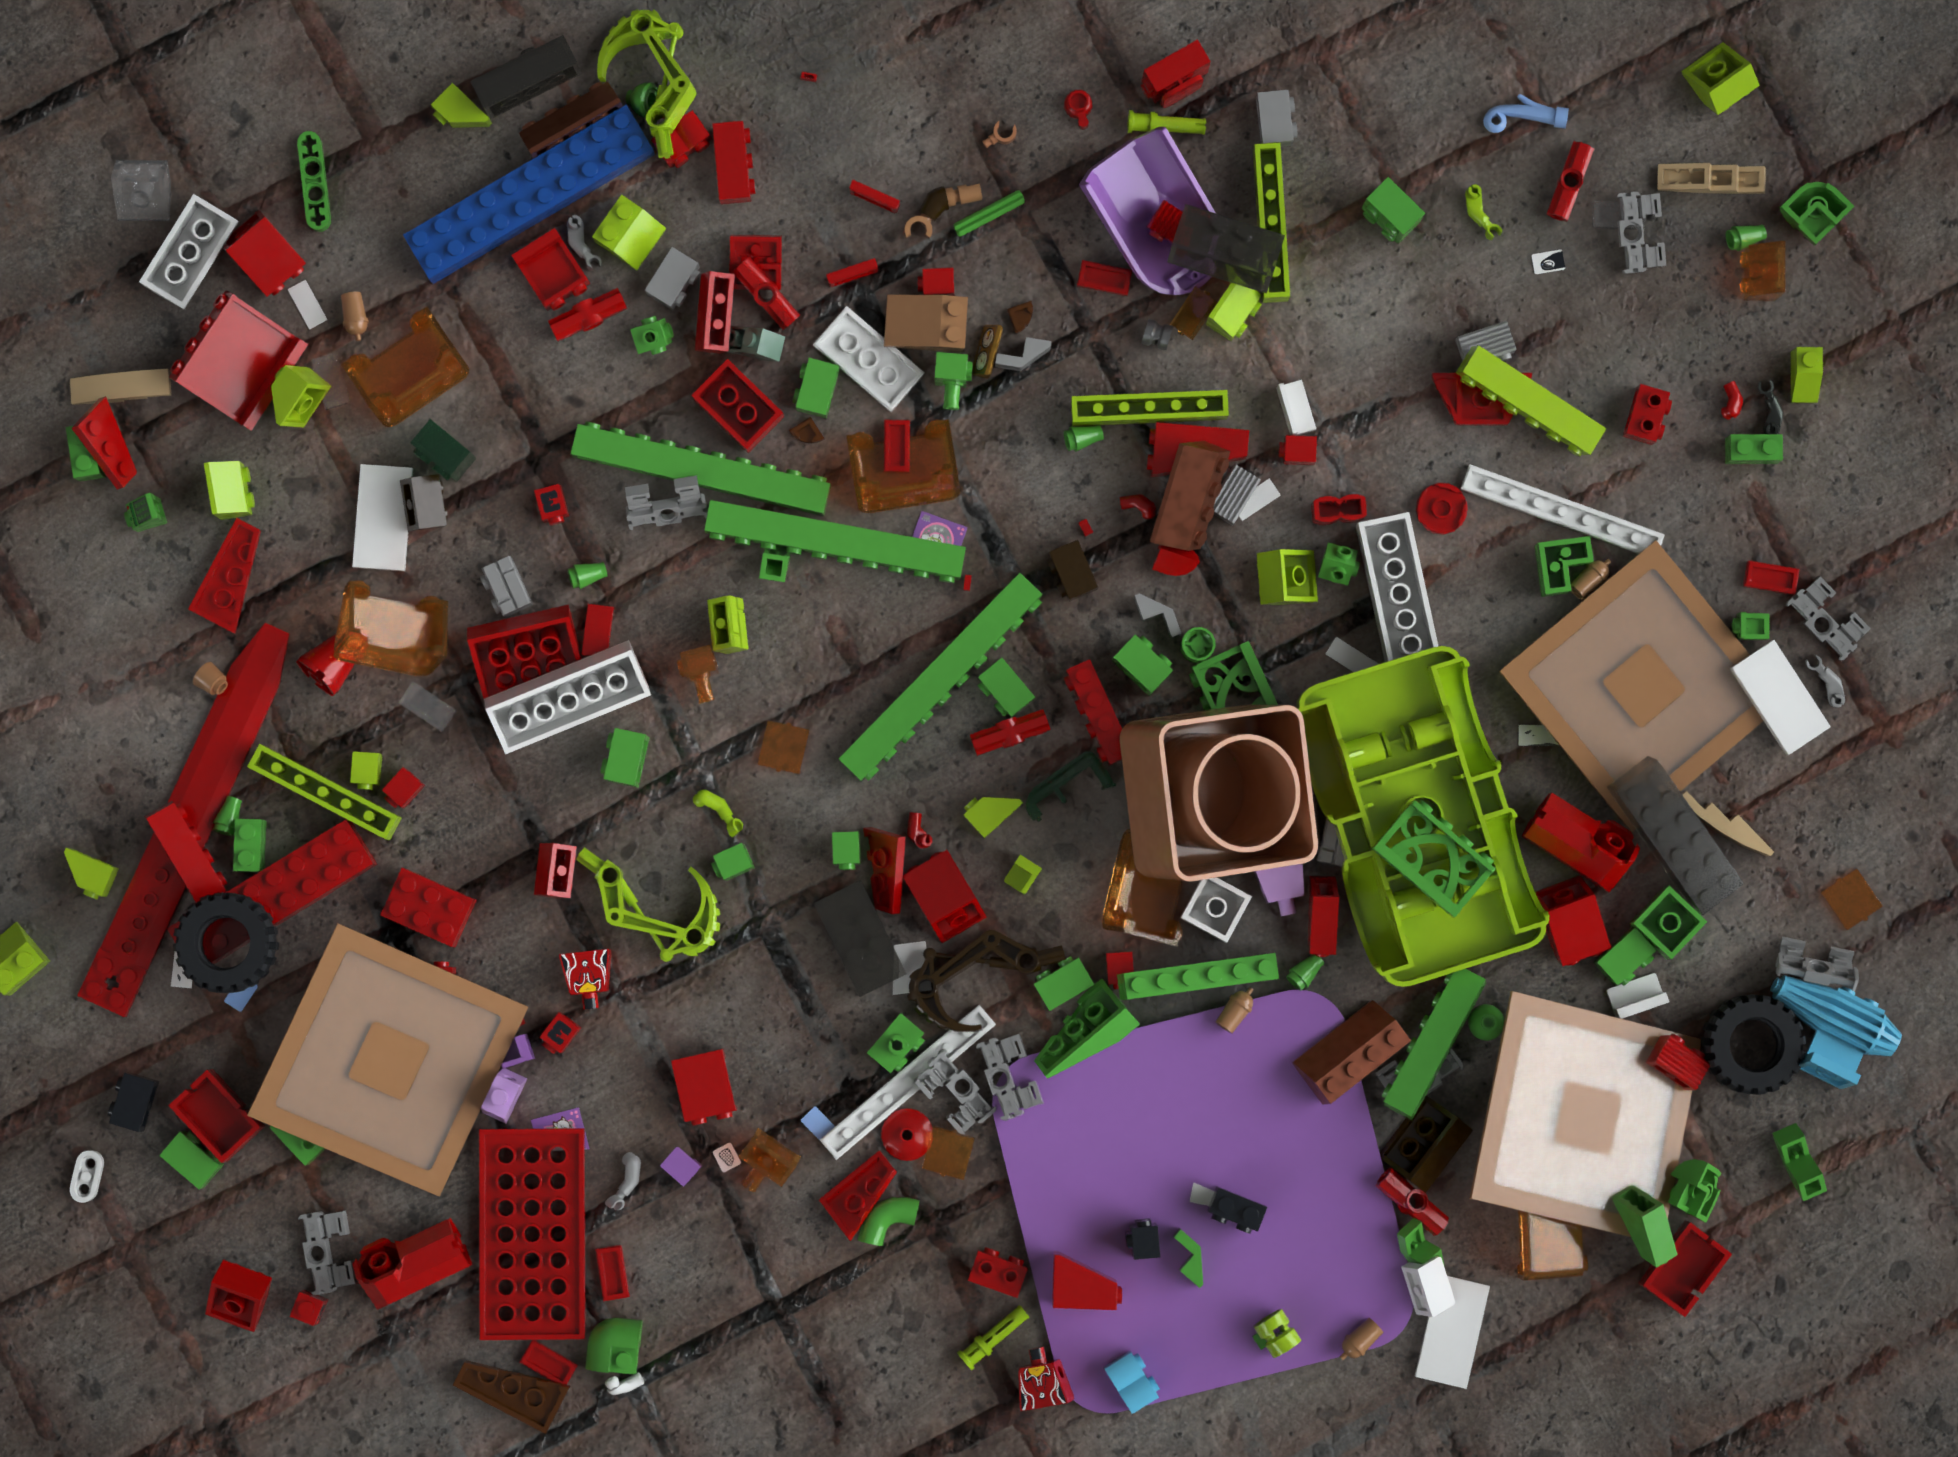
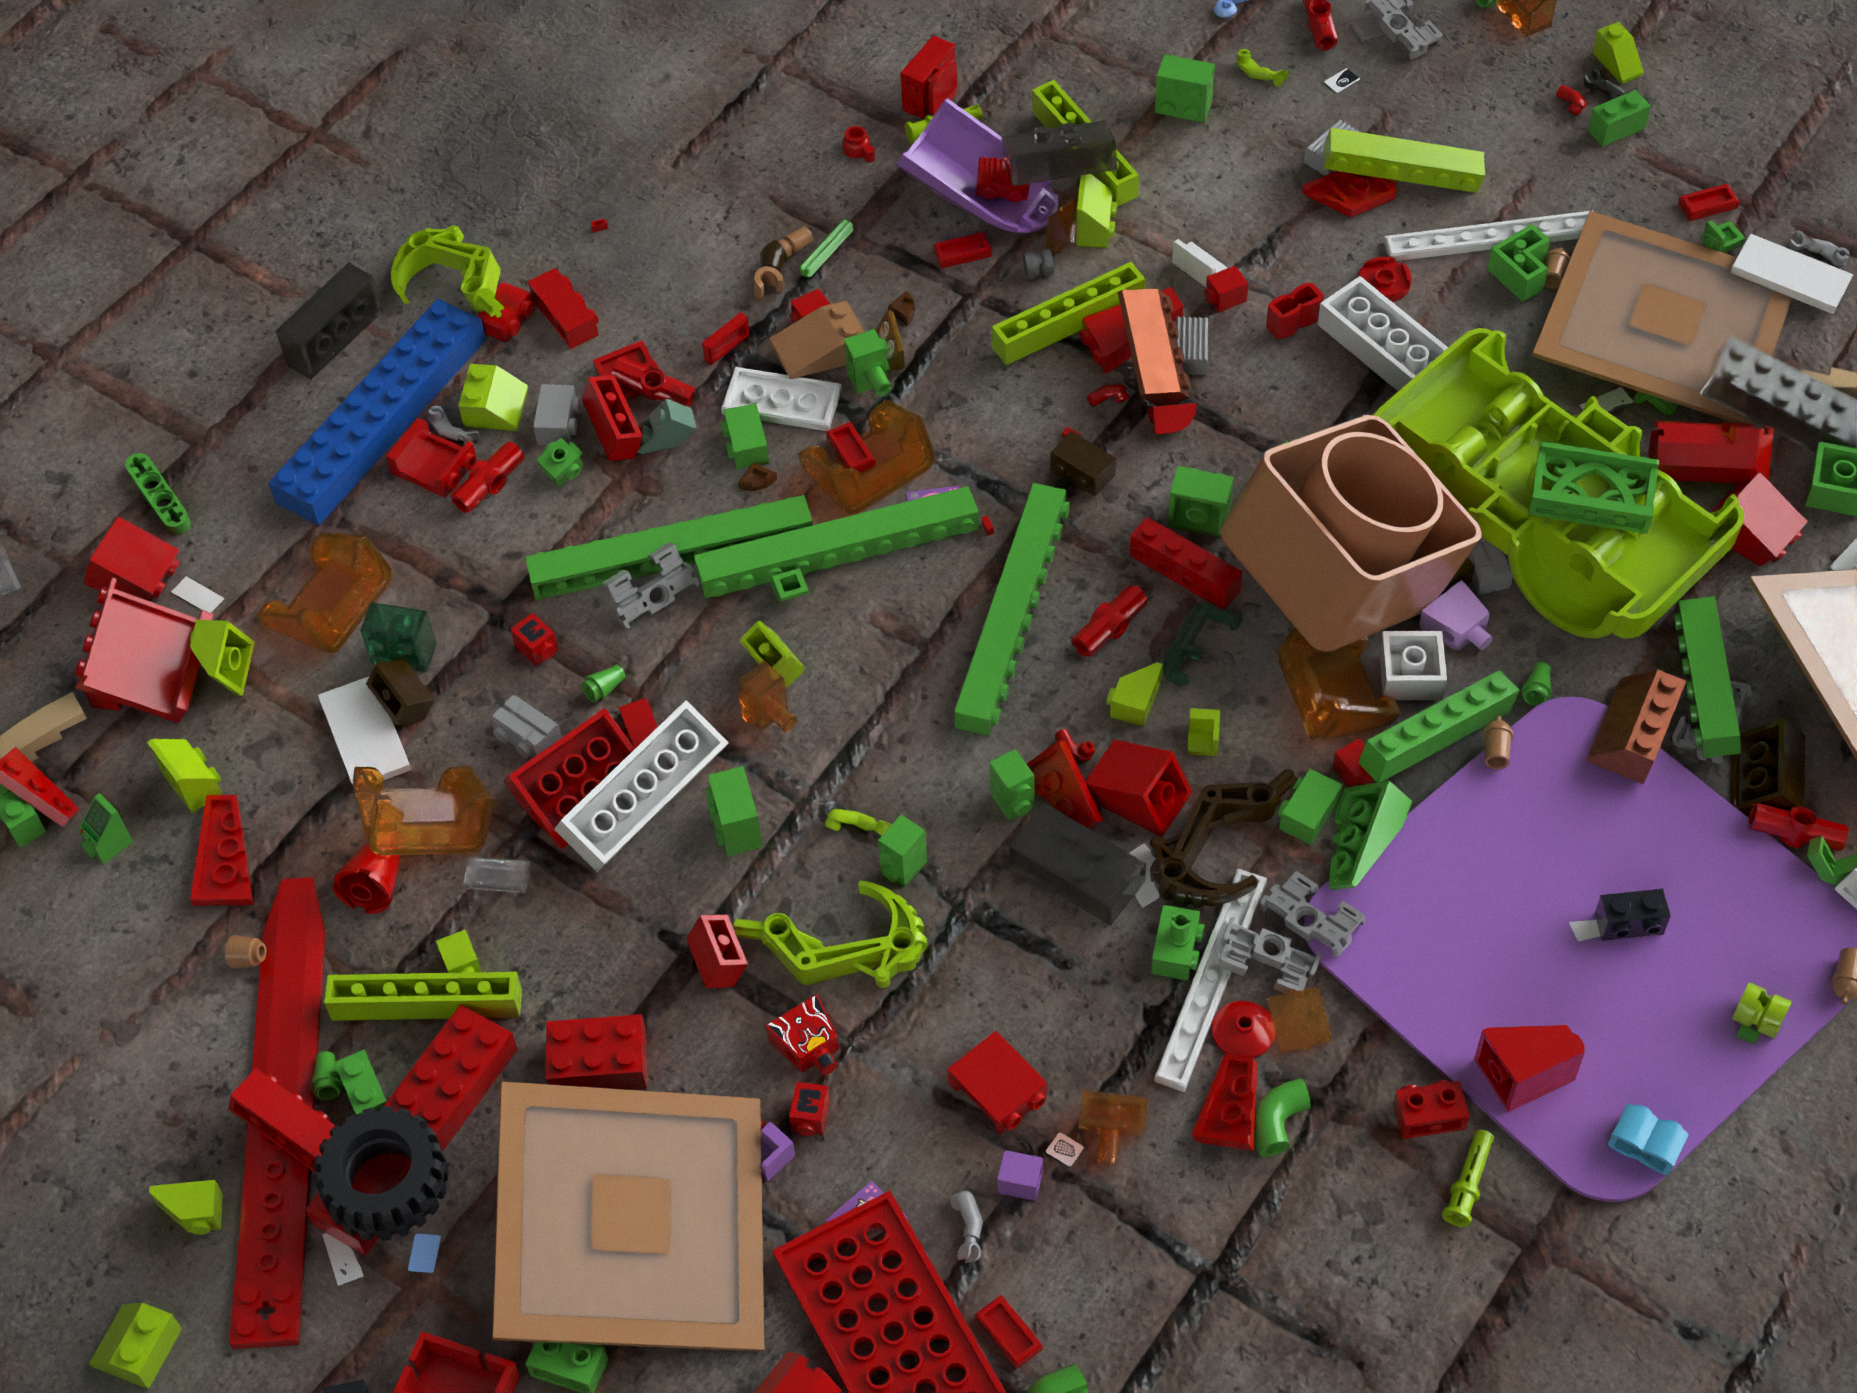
camera: 25 degrees left, 30 degrees down
white slope [139,194,239,309] -> none
medium nougat piece [341,292,369,341] -> none
red brick [382,767,426,809] -> none
lime slope [431,83,492,128] -> none
lavender torso [481,1068,527,1124] -> none
copper slope [519,81,623,159] -> none
bright green brick [626,82,658,118] -> none
red brick [691,359,785,454] -> none
clear orange piece [758,720,810,774] -> none
light blue sticker [801,1107,835,1140] -> none
red tile [849,180,900,214] -> none
bright green brick [977,657,1035,718] -> none
nougat piece [982,121,1017,148] -> none
light grey slope [995,337,1051,371] -> none
red torso [1018,1346,1075,1411] -> none
bright green cone [1064,425,1104,452] -> none
black brick [1125,1218,1161,1260] -> none
light grey slope [1134,593,1182,639] -> none
bright green slope [1173,1228,1203,1288] -> none
bright green wheel [1180,627,1216,663] -> none
white sticker [1239,478,1281,521] -> none
light grey brick [1256,90,1297,147] -> none
lime slope [1257,549,1318,605] -> none
red slope [1308,876,1339,957] -> none
bright green brick [1318,542,1360,586] -> none
bright green brick [1468,1004,1505,1041] -> none
bright green brick [1593,927,1657,986] -> none
red brick [1622,384,1672,445] -> none
light grey piece [1786,576,1871,660] -> none

